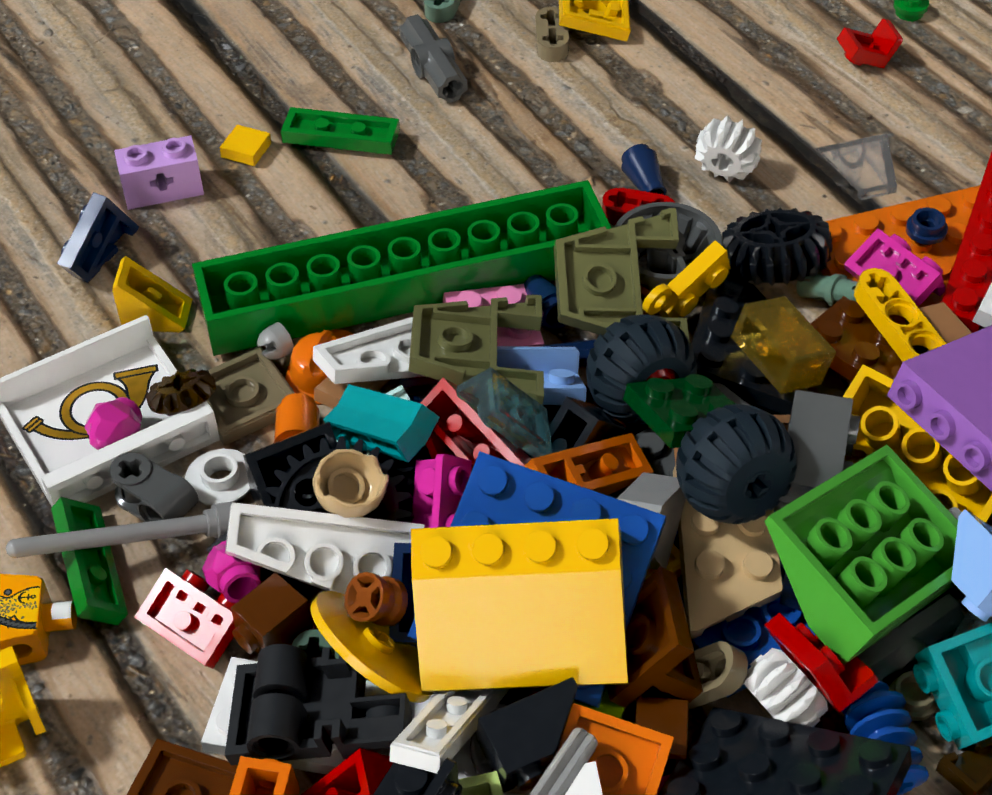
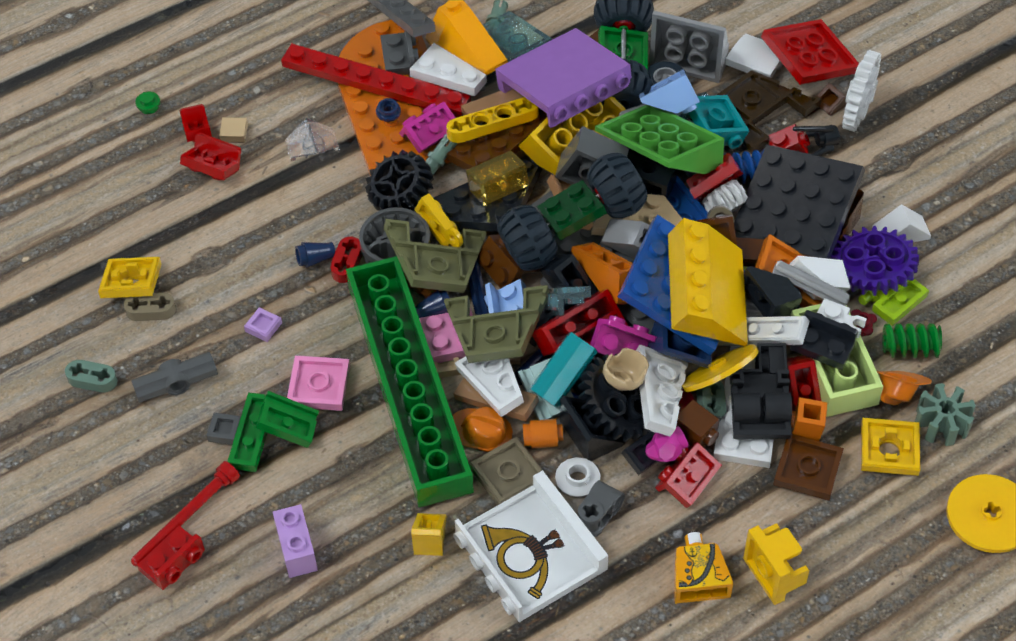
camera: 90 degrees left, 5 degrees up
light grey piece [6,502,232,558] -> none
green plate [51,497,128,625] -> none
dark blue wing [57,192,139,283] -> none
dark pink rock [84,397,142,450] -> none
dark brown gear [145,368,217,415] -> none
yellow tile [219,125,272,166] -> none
light grey hinge [257,322,294,360] -> none
dark orange wheel [344,572,408,627] -> none
white gear [695,116,762,182] -> none
none -> red piece [131,461,240,567]
none -> red bracket [137,525,205,590]
none -> red bracket [180,132,241,181]
none -> dark grey plate [207,413,241,445]
none -> tan tile [219,117,248,142]
none -> lavender tile [244,307,282,342]
none -> green plate [256,391,319,448]
none -> bright pink plate [287,356,350,411]

